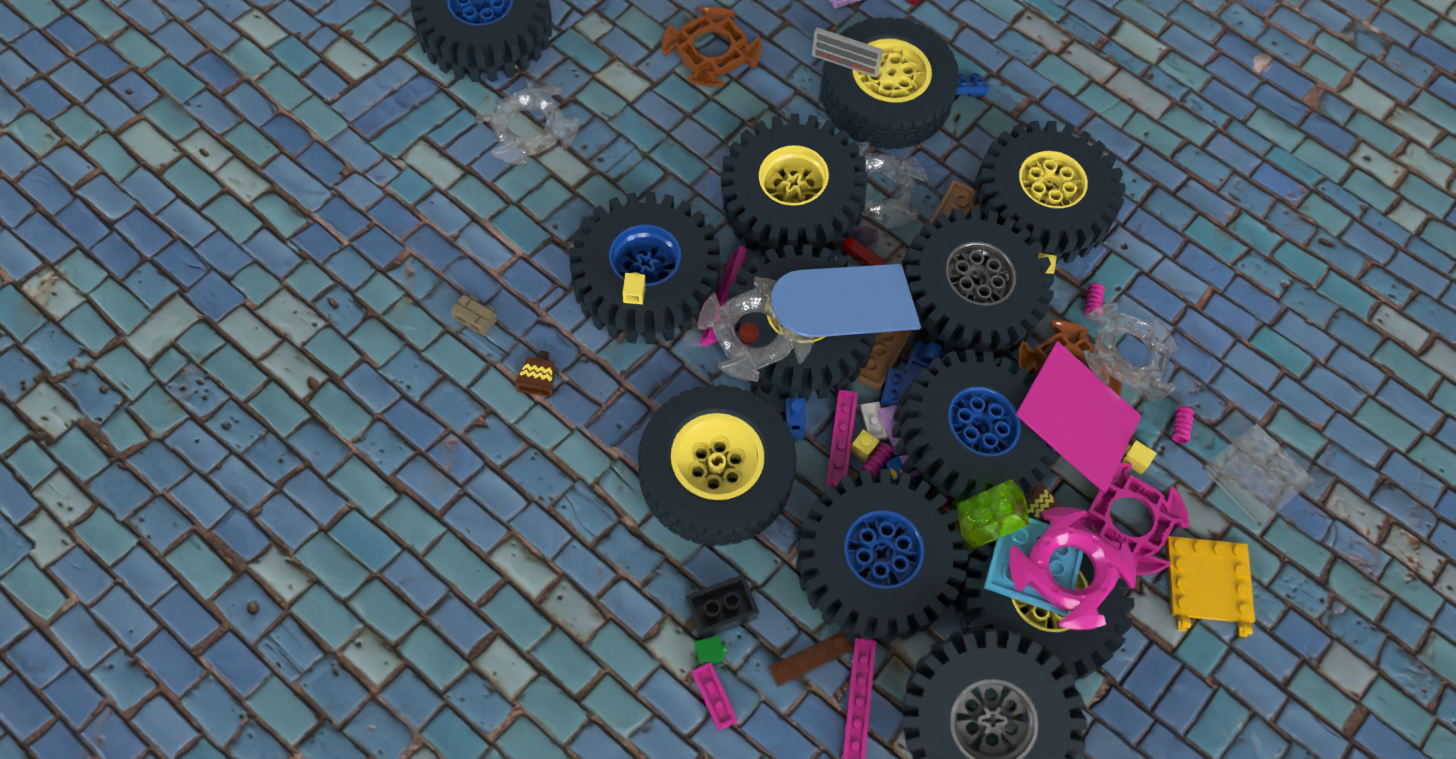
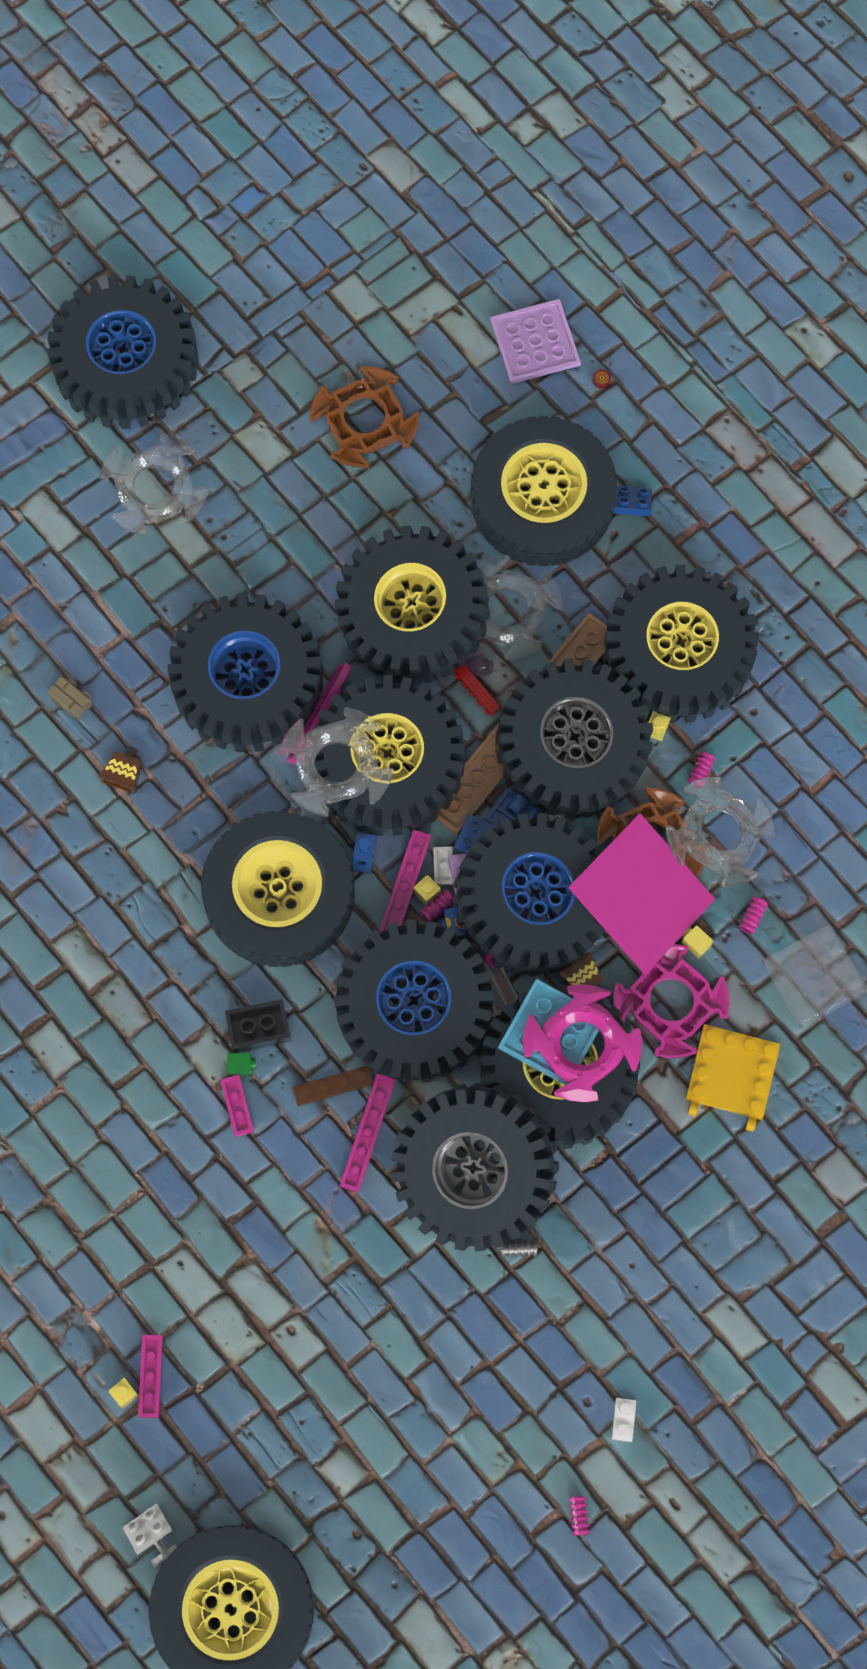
camera: 15 degrees right, 10 degrees up
light yellow brick [623,272,645,305] -> none
clear red tile [739,322,759,343] -> none
medium blue piece [771,264,921,337] -> none
tile [812,28,883,78] -> none
clear neon green brick [957,479,1030,549] -> none

